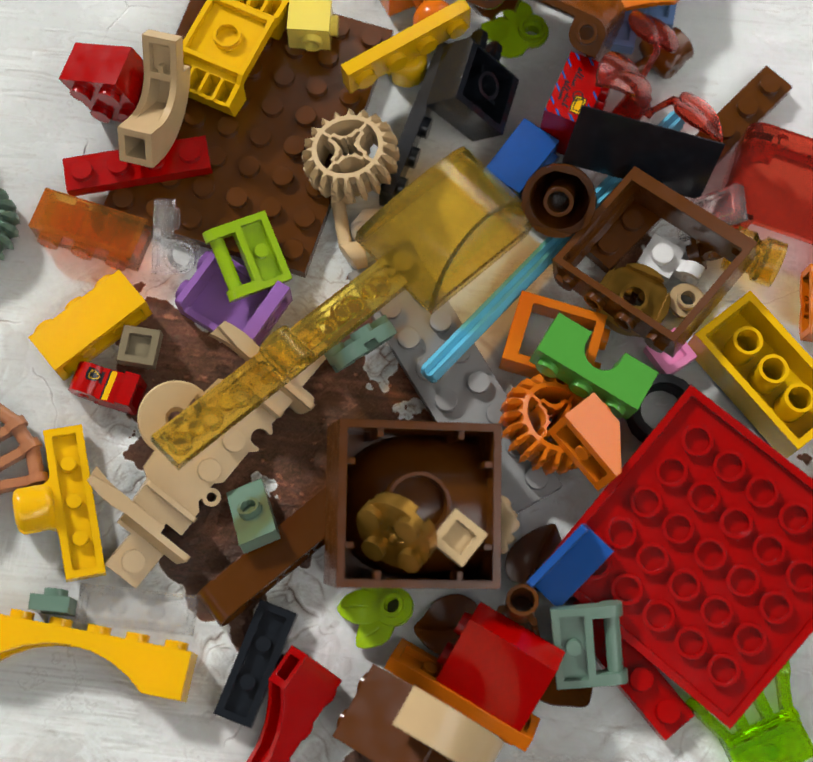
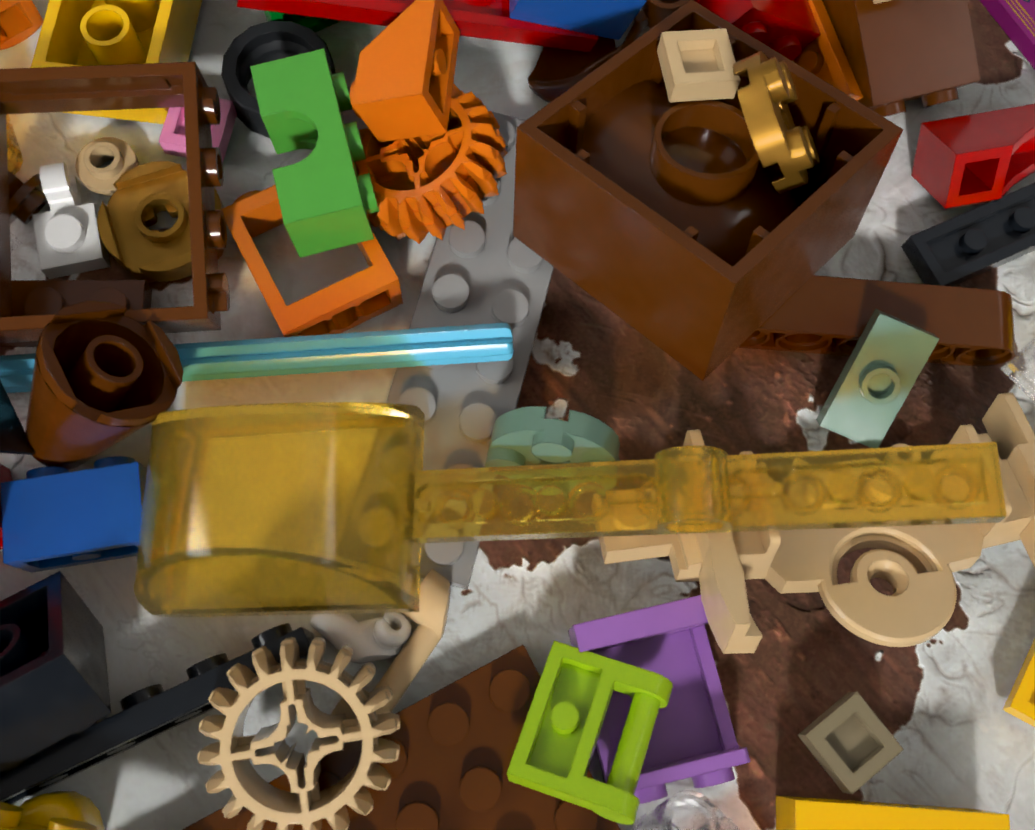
camera: 140 degrees left, 0 degrees up
red leg [68,361,147,416] -> none

